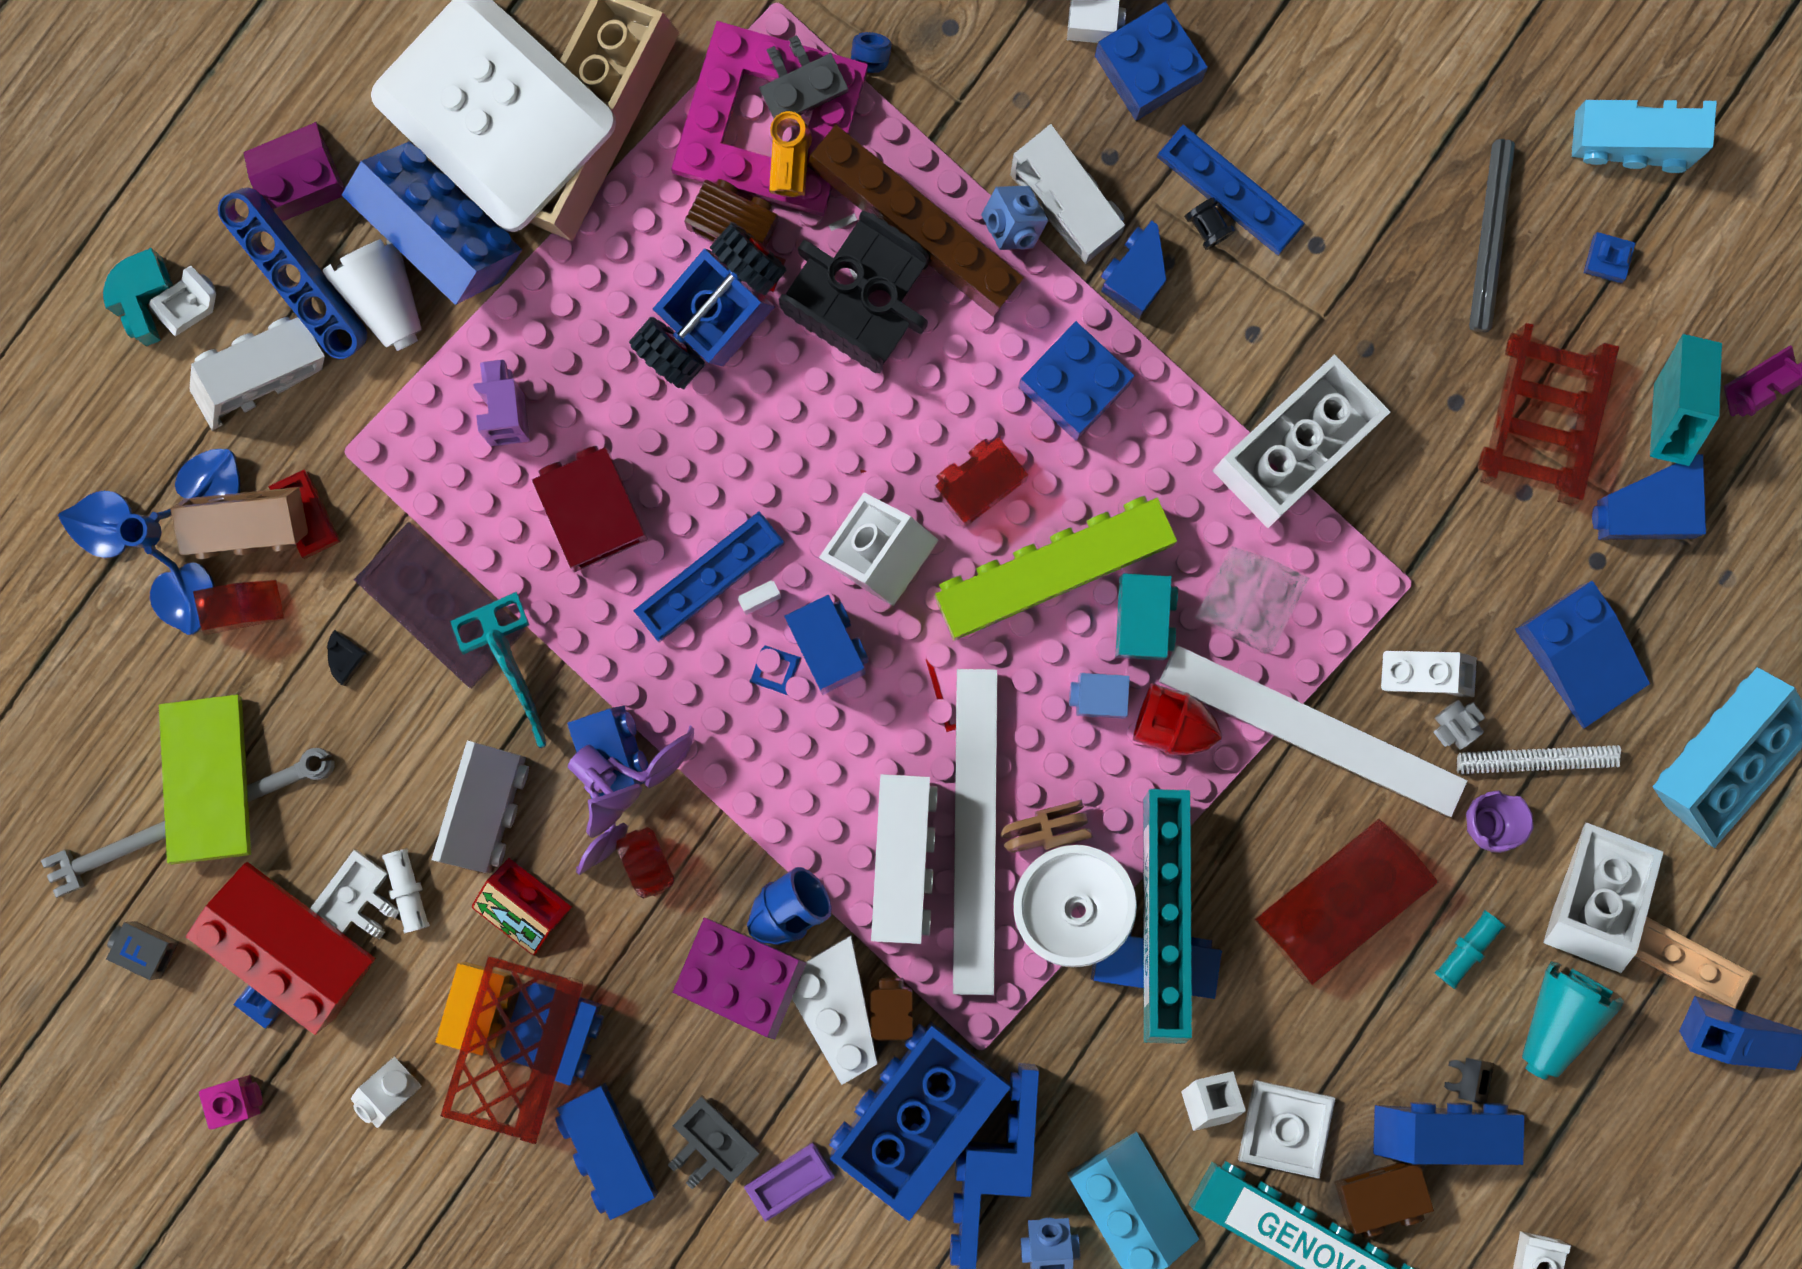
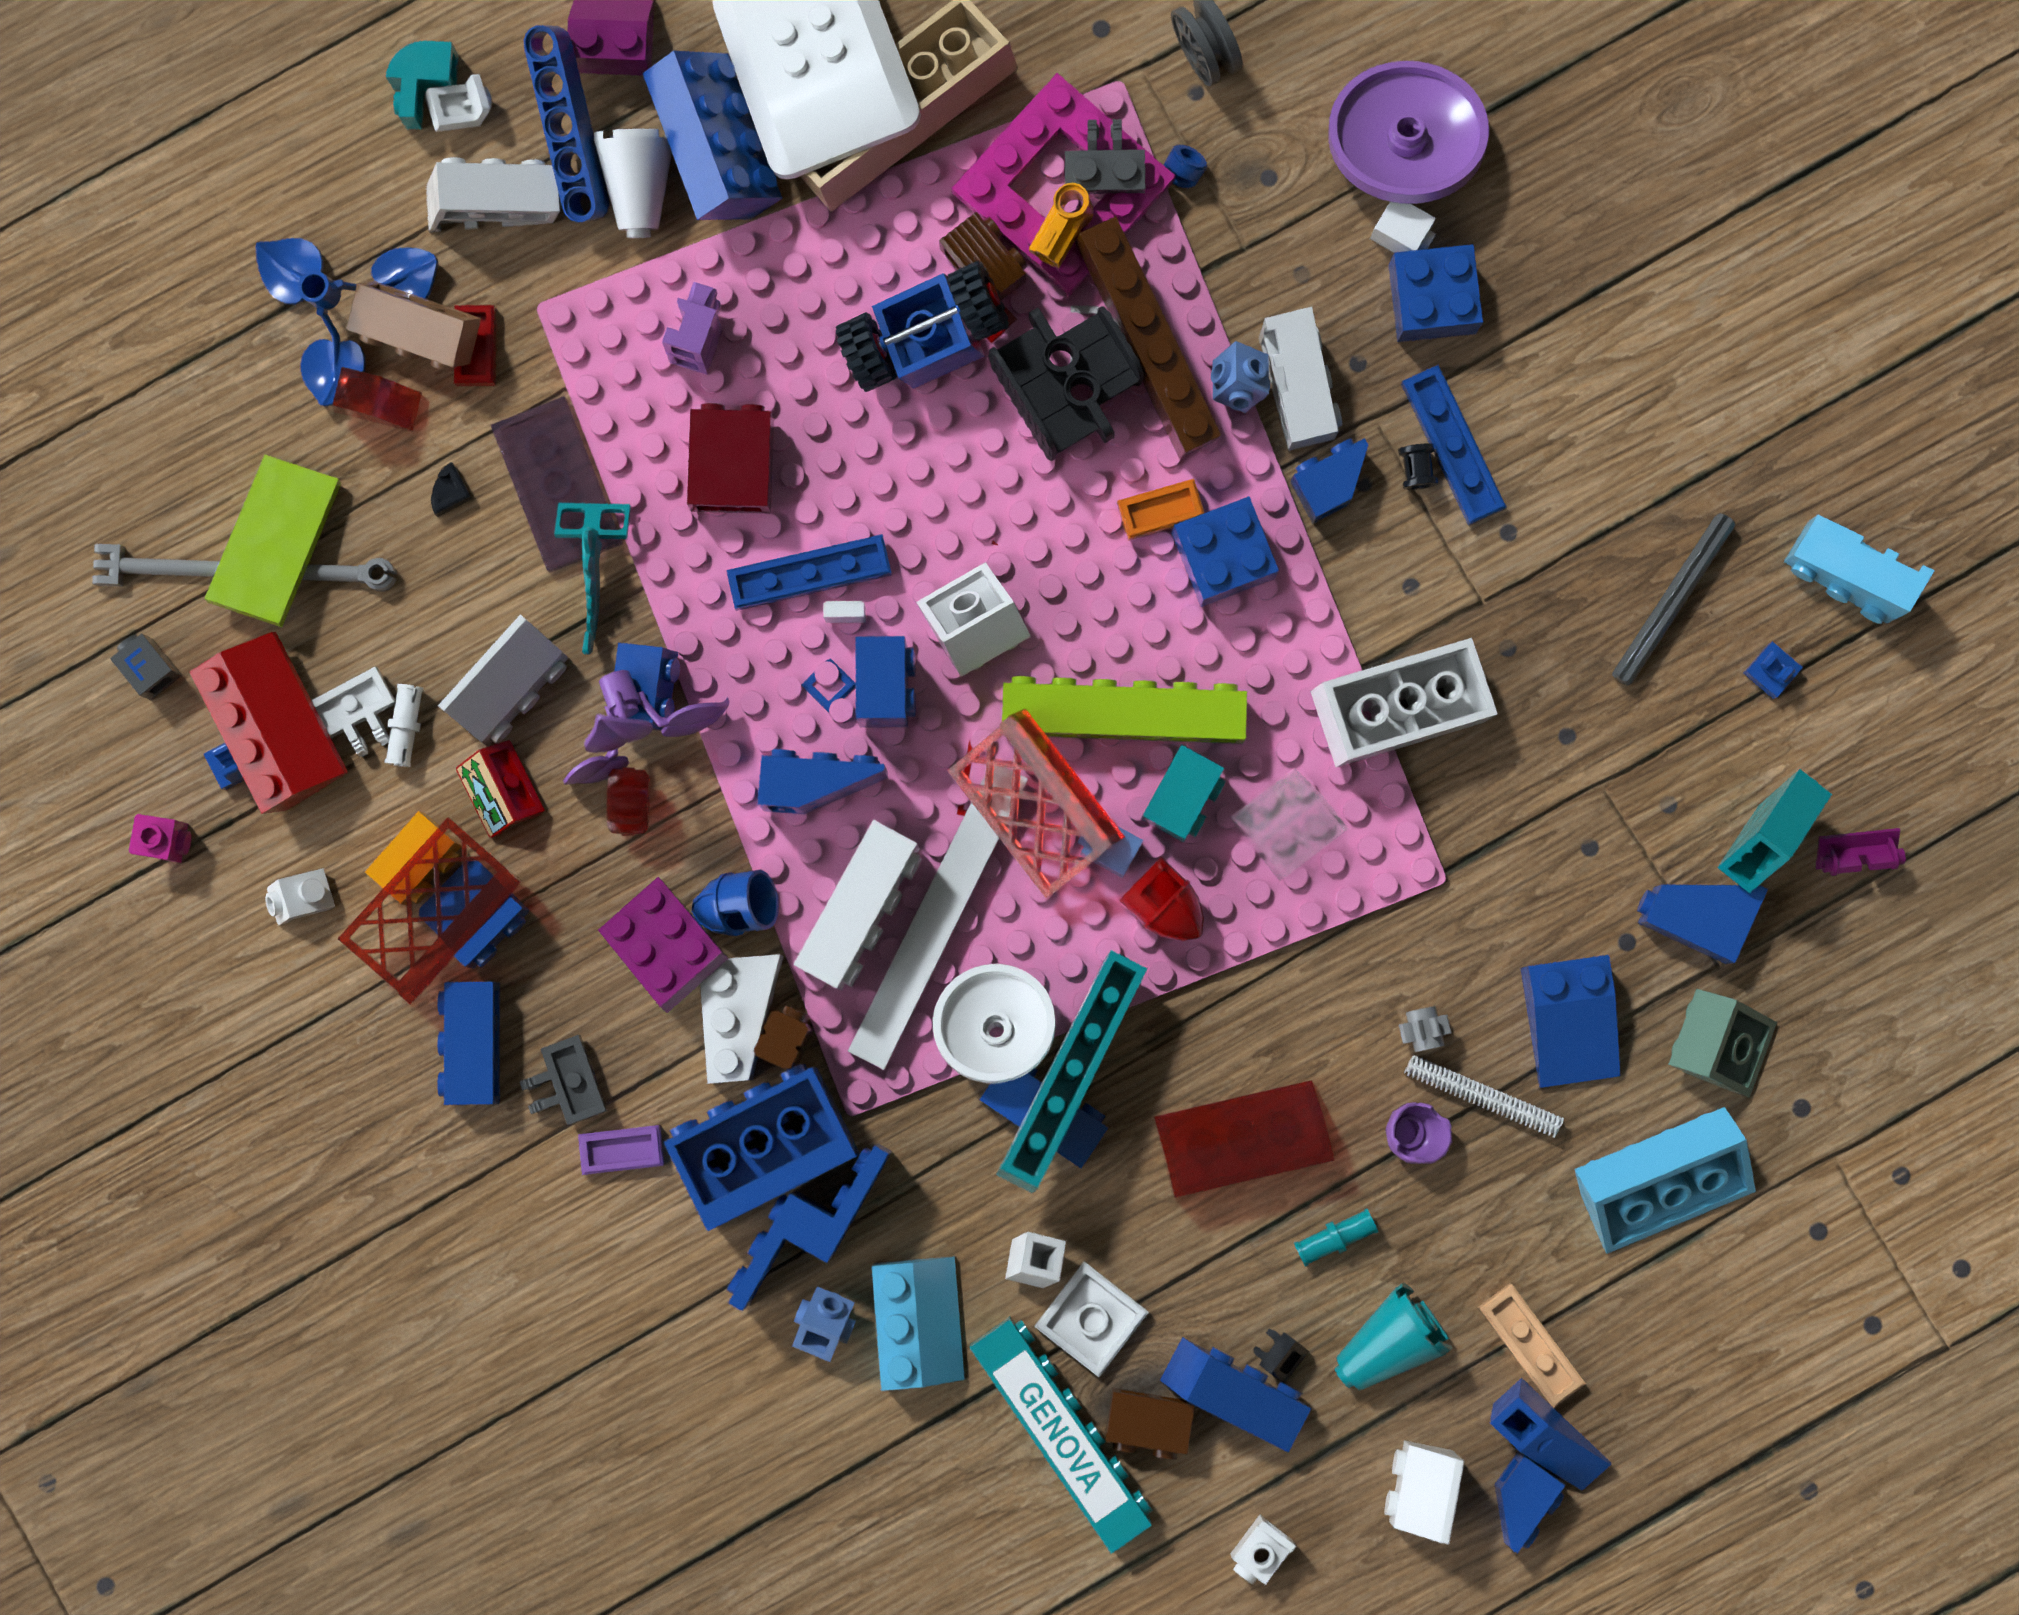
camera: 30 degrees right, 0 degrees up
clear red brick [934,437,1028,529] -> none
medium nougat arm [1001,799,1093,853] -> none
white tile [1159,645,1467,817] -> none
white bracket [1381,651,1477,697] -> none
clear red fence [1478,323,1619,506] -> none
white slope [1543,822,1663,973] -> none
none -> blue slope [757,749,888,814]
none -> clear red fence [947,708,1125,899]
none -> orange tile [1117,479,1204,541]
none -> white slope [1385,1440,1464,1544]
none -> blue slope [1494,1451,1565,1554]
none -> sand green slope [1669,988,1777,1098]

